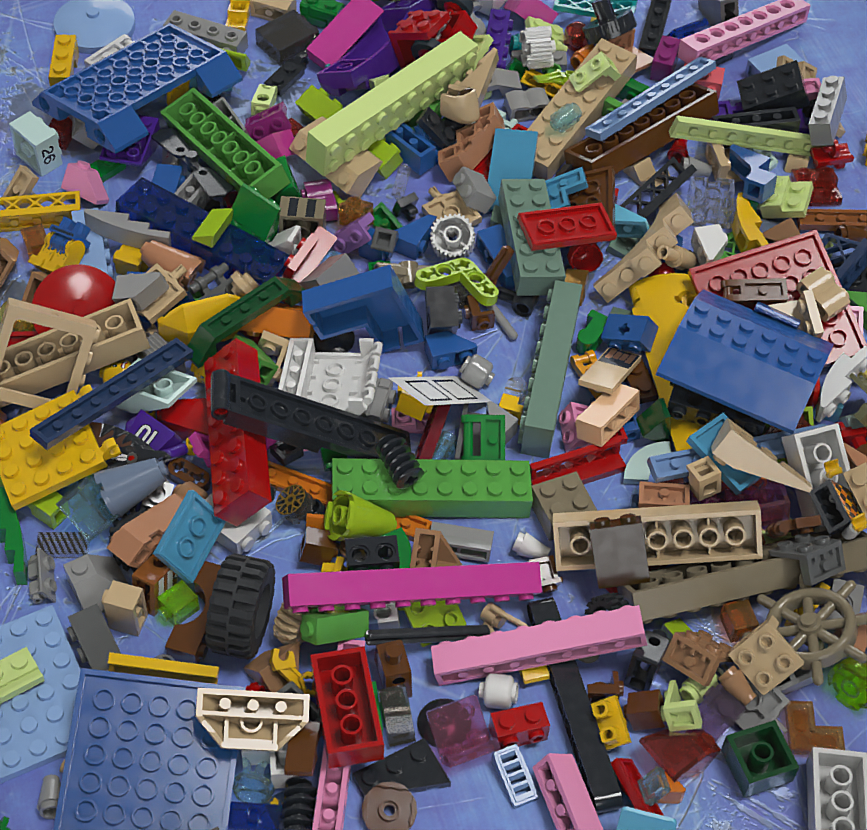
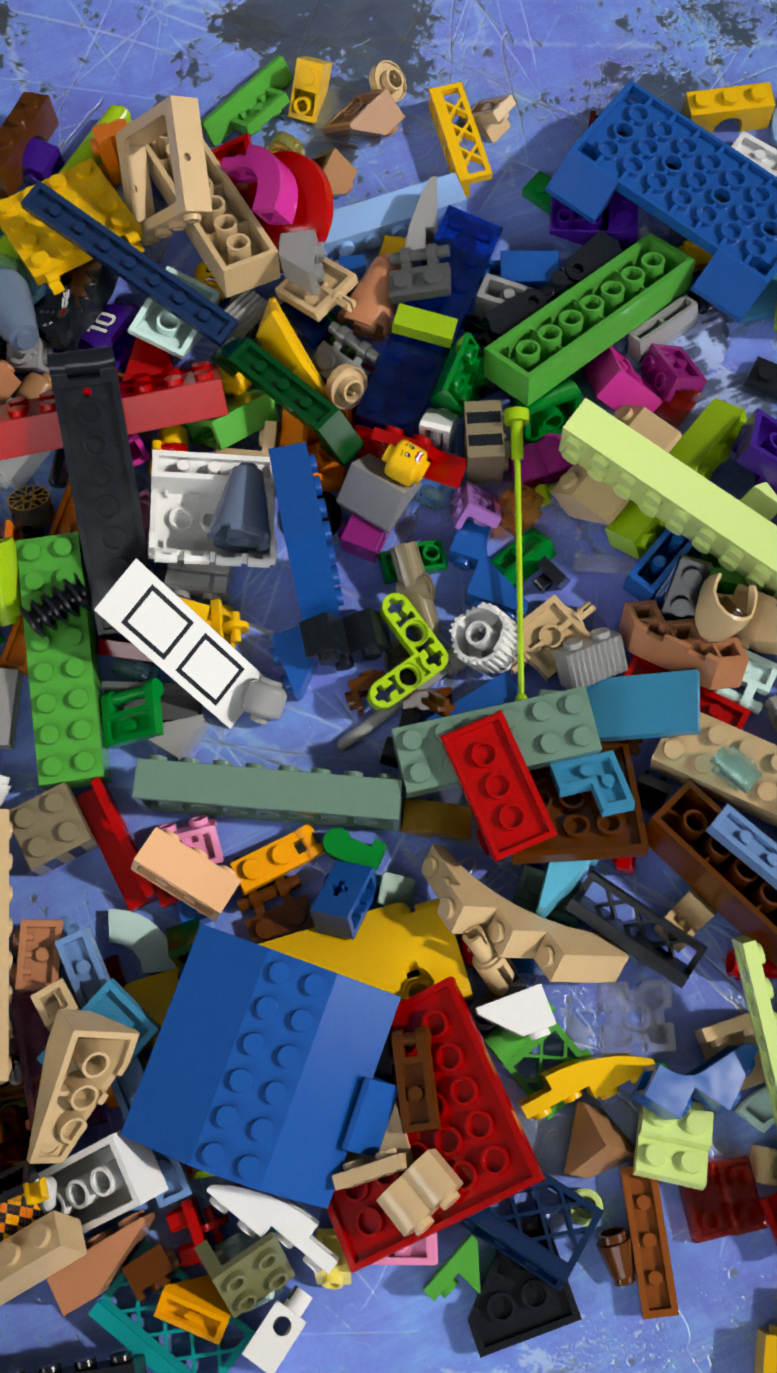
camera: 90 degrees right, 20 degrees up
light aqua brick [9,111,63,177] -> none
clear orange brick [20,224,46,259] -> none
hips [28,217,91,273] -> none
bright pink slope [61,160,109,205] -> none
yellowish green leg [251,84,278,116] -> none
dark grey slope [371,227,399,253] -> none
leg [499,377,527,425] -> none
tan piece [578,347,642,394] -> none
light grey cone [680,156,712,177] -> none
none -> sand blue cone [207,462,271,553]
none -> dark pink arch [220,145,298,225]
none -> yellow head [381,439,430,487]
none -> dark grey plate [389,243,451,304]
none -> lime piece [504,406,529,701]

